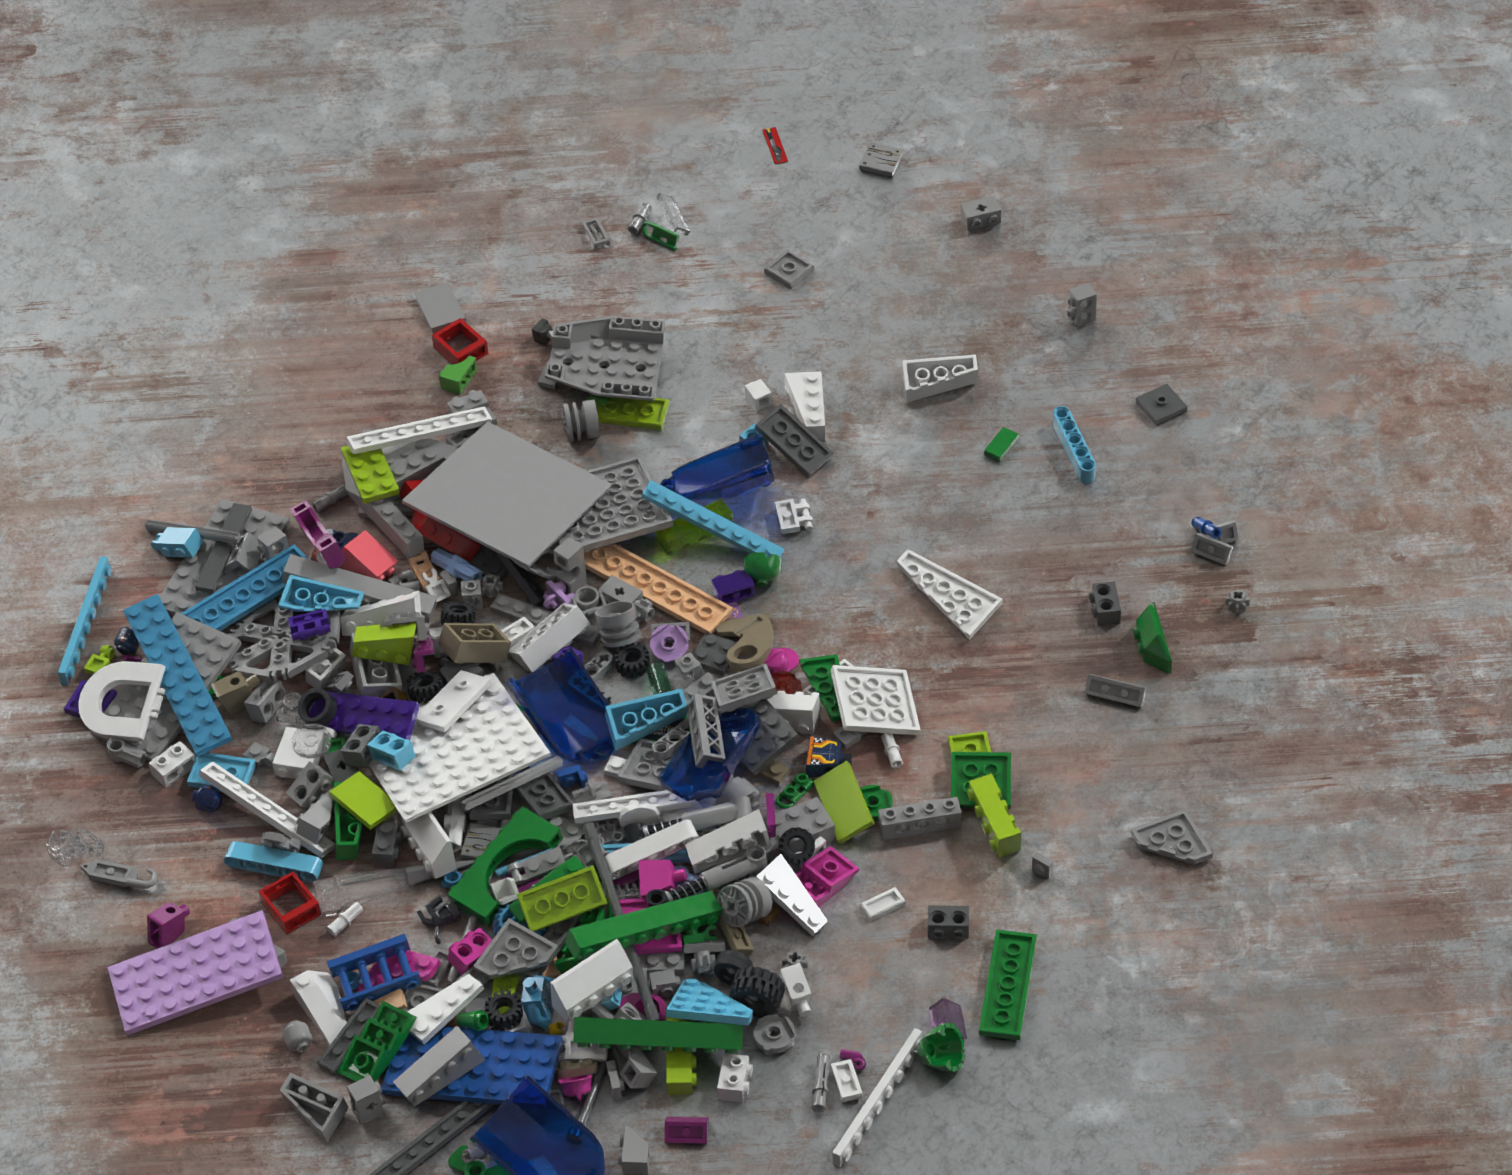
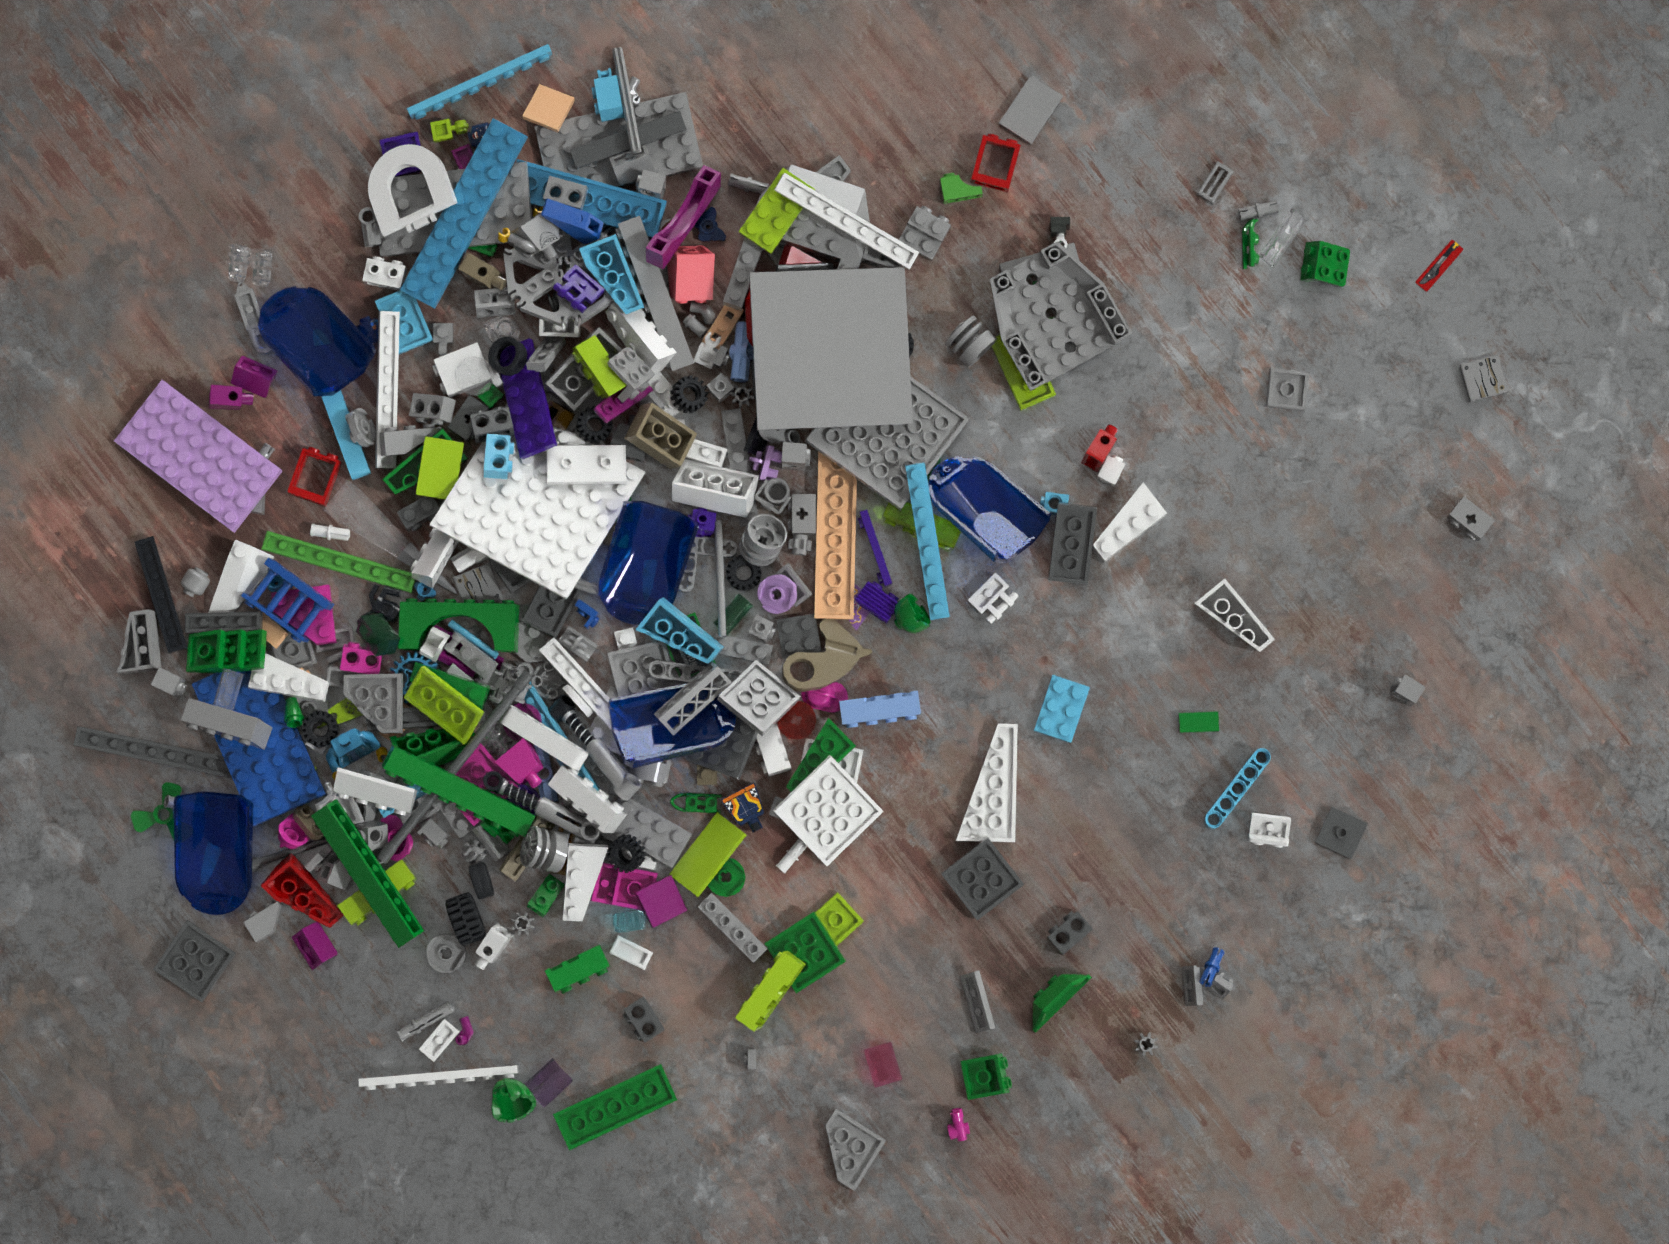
camera: 55 degrees right, 35 degrees up
medium azure plate [666,979,753,1026] -> none
white brick [717,1053,753,1103] -> none
magenta tile [766,793,776,838] -> none
none -> black plate [134,536,188,654]
none -> clear plate [213,669,244,711]
none -> magenta panel [231,355,278,398]
none -> clear blue windscreen [258,286,376,396]
none -> bright green tile [261,531,416,593]
none -> red wedge [261,853,344,928]
none -> clear green brick [356,613,400,657]
none -> light grey torso [498,206,560,260]
none -> light nougat tile [523,84,575,132]
none -> green plate [527,874,565,917]
none -> blue slope [541,198,604,245]
none -> light grey brick [543,176,588,210]
none -> green wedge [545,945,611,994]
none -> clear light blue gear [612,910,646,933]
none -> magenta tile [635,875,688,928]
none -> light grey piece [714,520,726,637]
none -> light blue wedge [839,691,921,728]
none -> dark purple plate [857,509,892,588]
none -> clear pink plate [864,1042,902,1088]
none -> dark grey plate [941,837,1024,921]
none -> dark pink plate [948,1107,970,1141]
none -> green plate [960,1053,1012,1100]
none -> medium azure plate [1034,675,1090,743]
none -> red torso [1081,424,1118,473]
none -> white bracket [1249,813,1291,848]
none -> green bracket [1300,241,1350,287]

